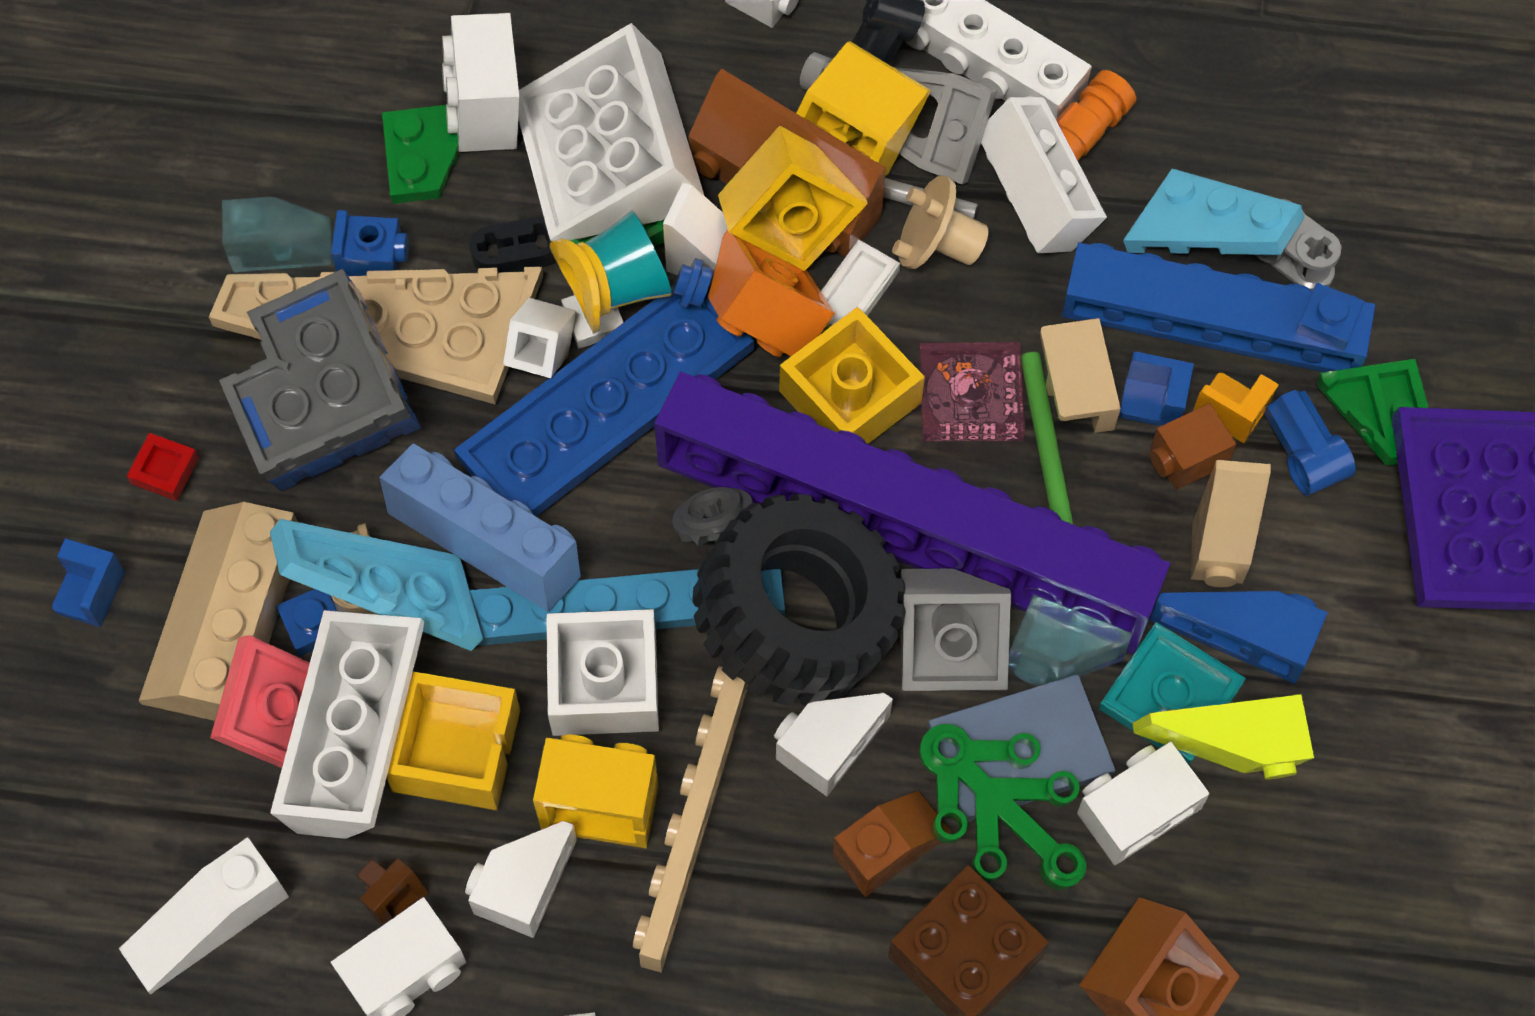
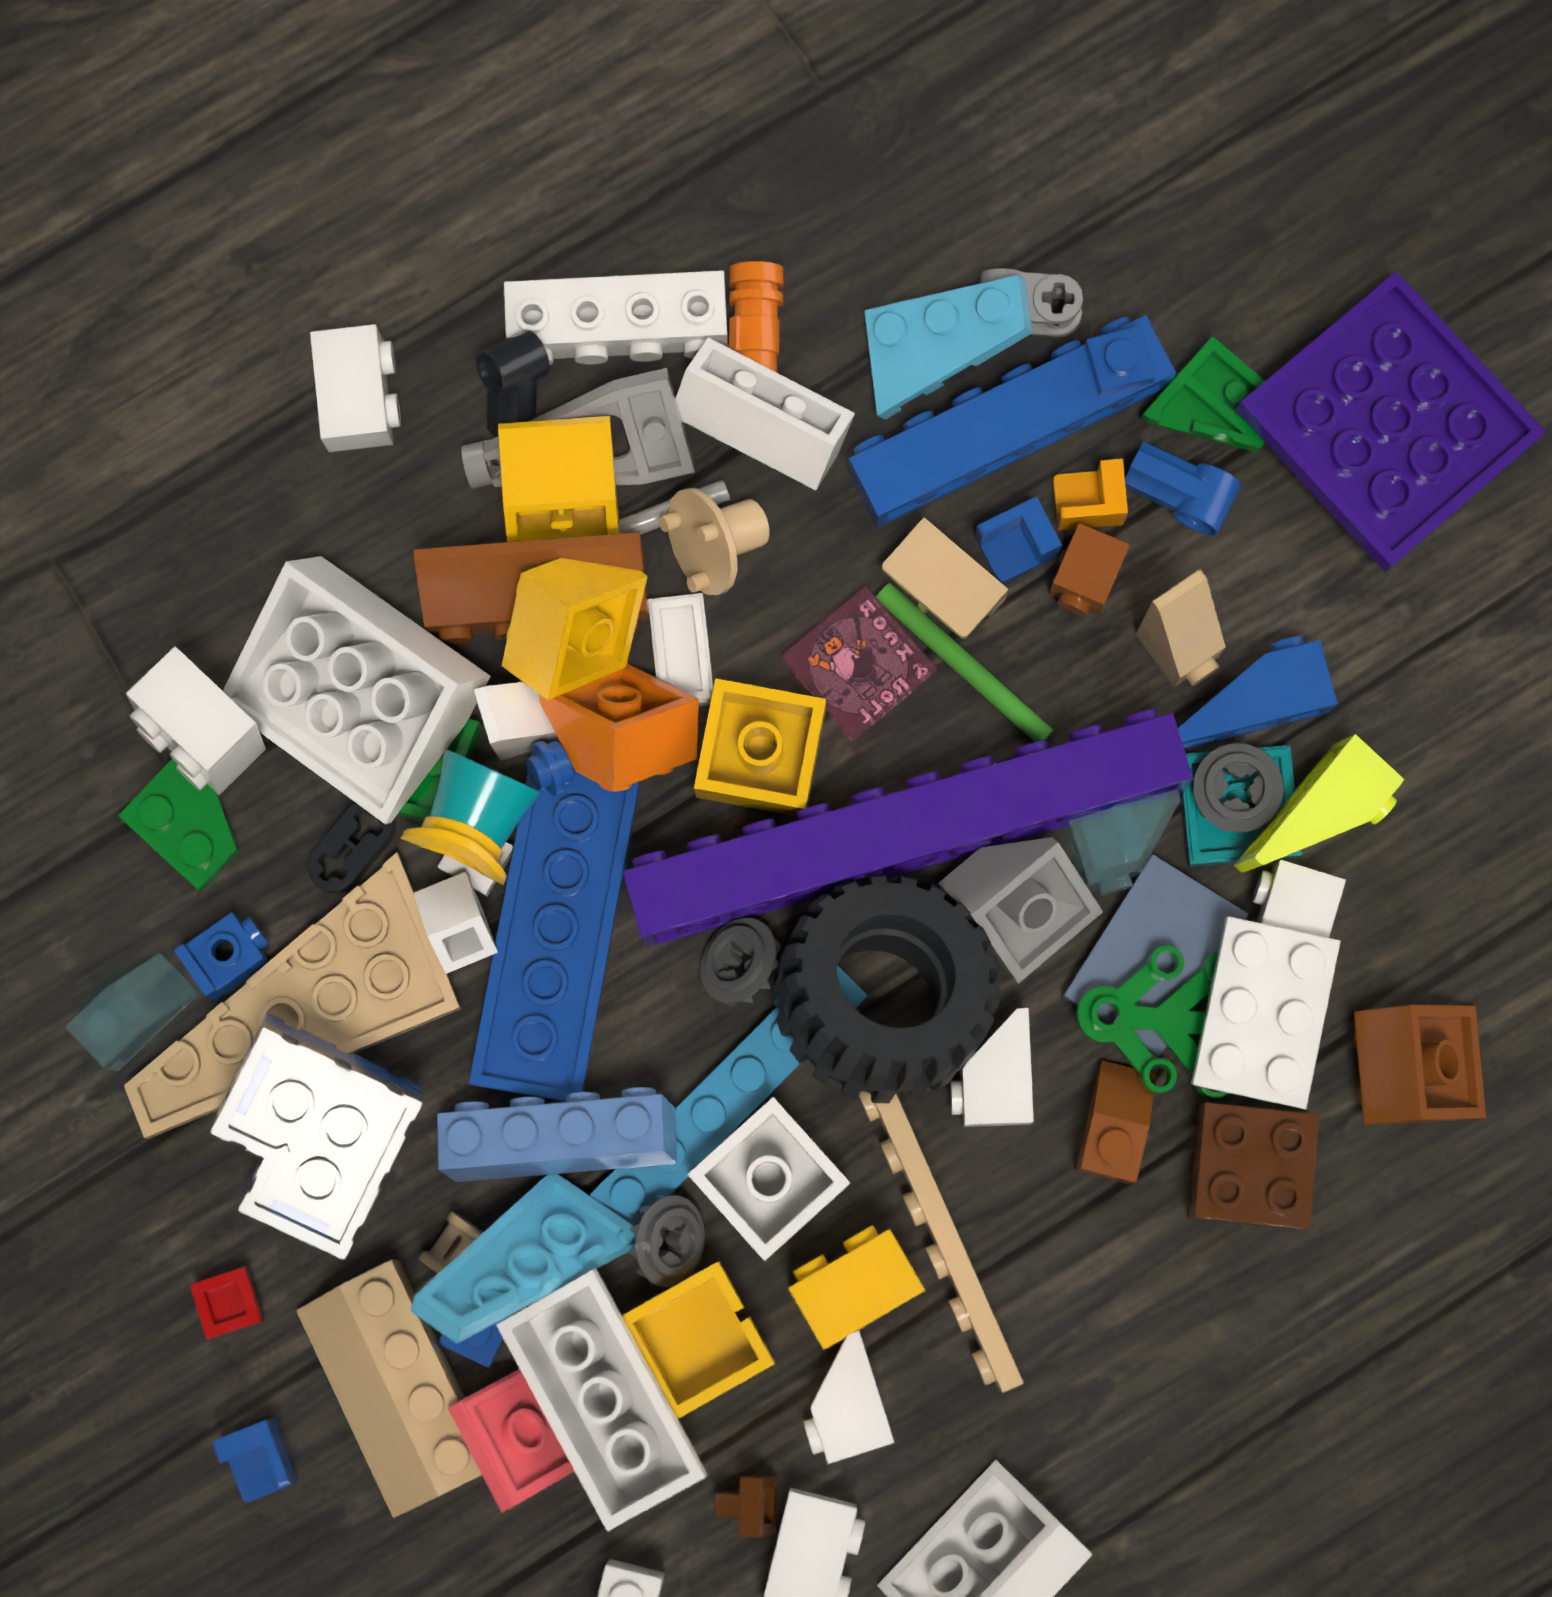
camera: 35 degrees left, 15 degrees up
none -> dark grey gear [628,1195,705,1287]
none -> white plate [1191,917,1340,1109]
none -> dark grey gear [1192,743,1283,834]

